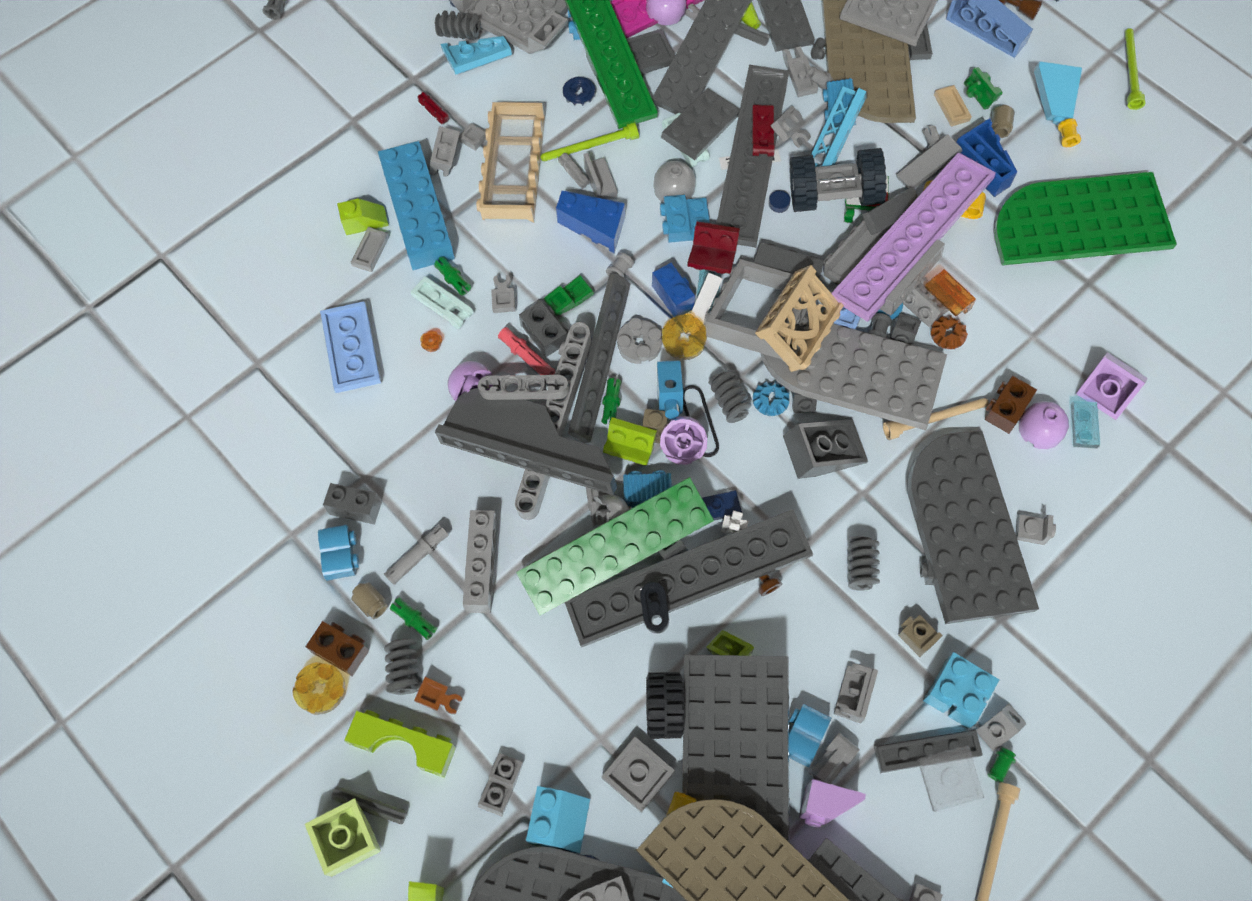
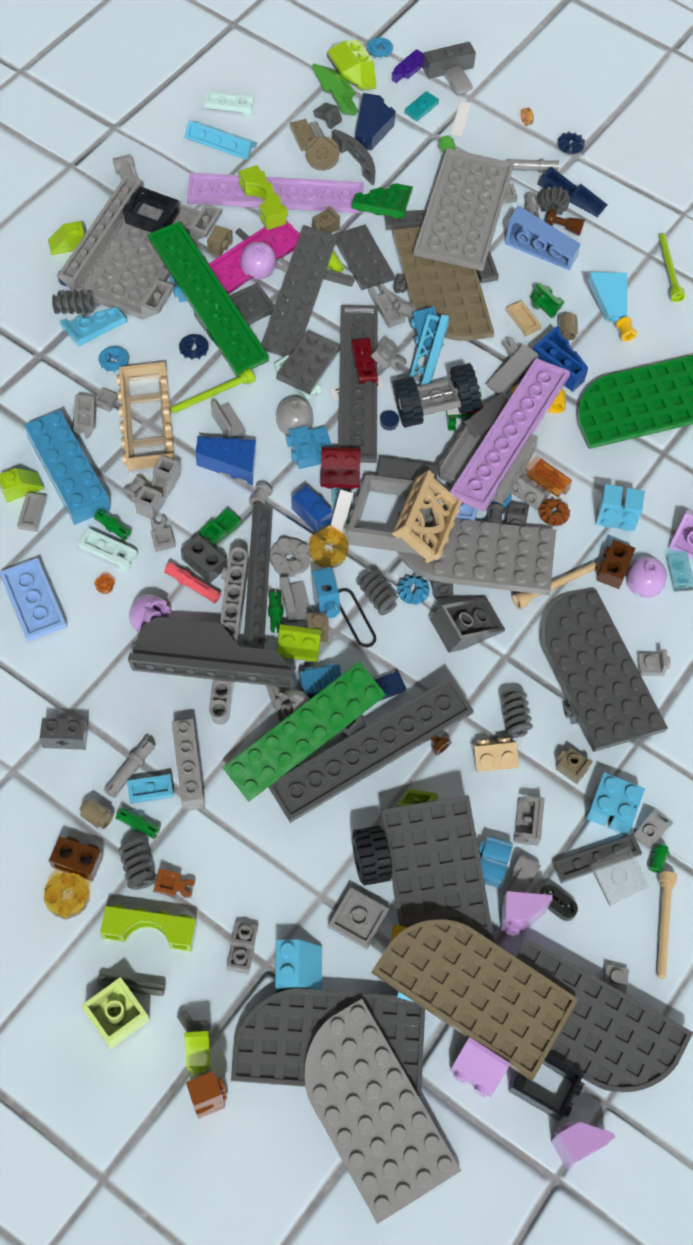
camera: 15 degrees left, 5 degrees down
dark azure brick [318,525,359,581] -> none
dark red axle [417,92,449,124] -> none
light grey beam [478,375,570,400] -> none
light grey axle [558,153,590,189] -> none
black plate [640,582,670,634] -> none
lavender cylinder [660,416,707,465] -> none
white plate [721,511,748,535] -> none
none -> dark azure gear [98,346,129,373]
none -> light grey bush [122,476,148,502]
none -> medium azure plate [127,774,174,804]
none -> light grey arch [134,455,181,520]
none -> dark grey arm [177,1010,211,1032]
none -> light grey panel [280,577,311,623]
none -> tan bracket [471,737,519,772]
none -> pearl dark grey beam [539,885,578,921]
none -> medium azure piece [596,484,645,531]

